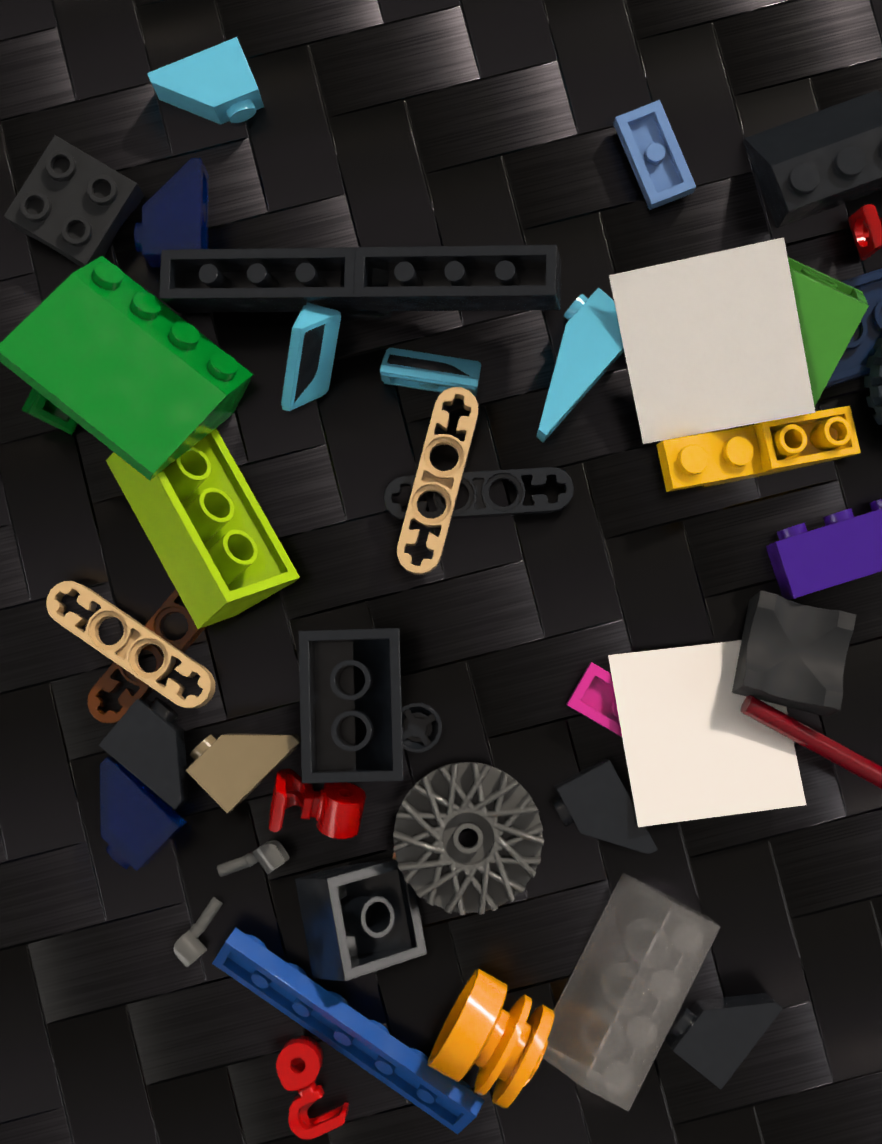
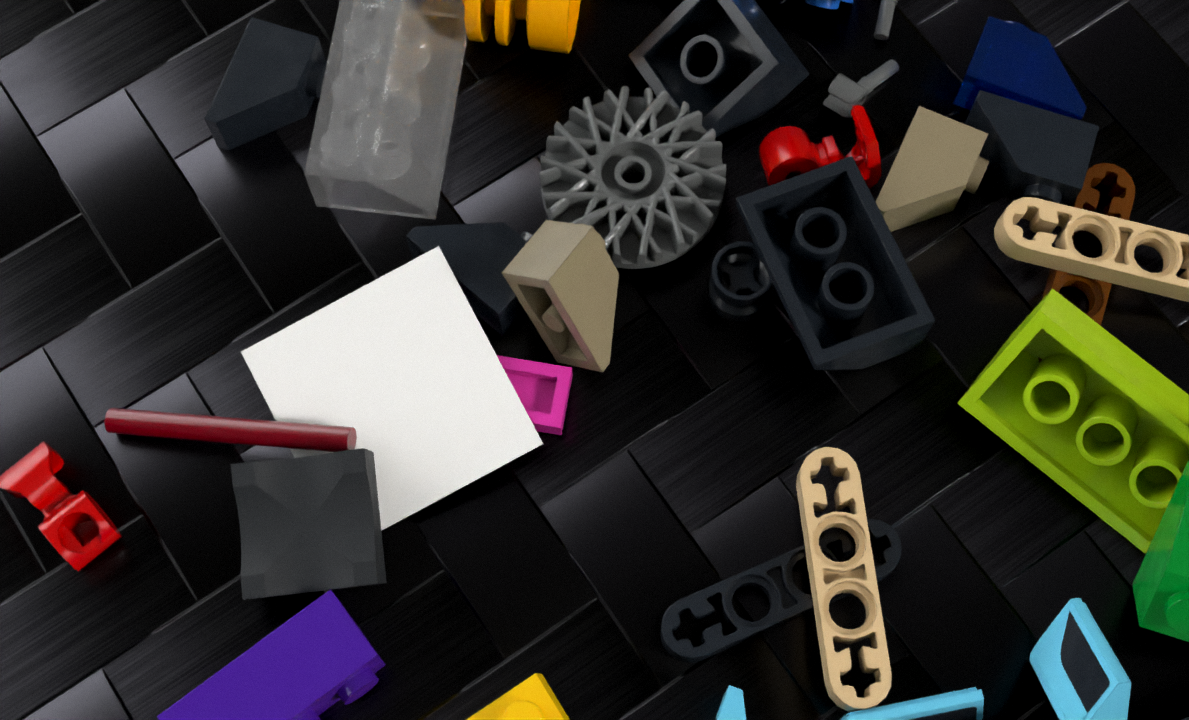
camera: 155 degrees right, 15 degrees down
none -> dark tan slope [502,220,619,372]

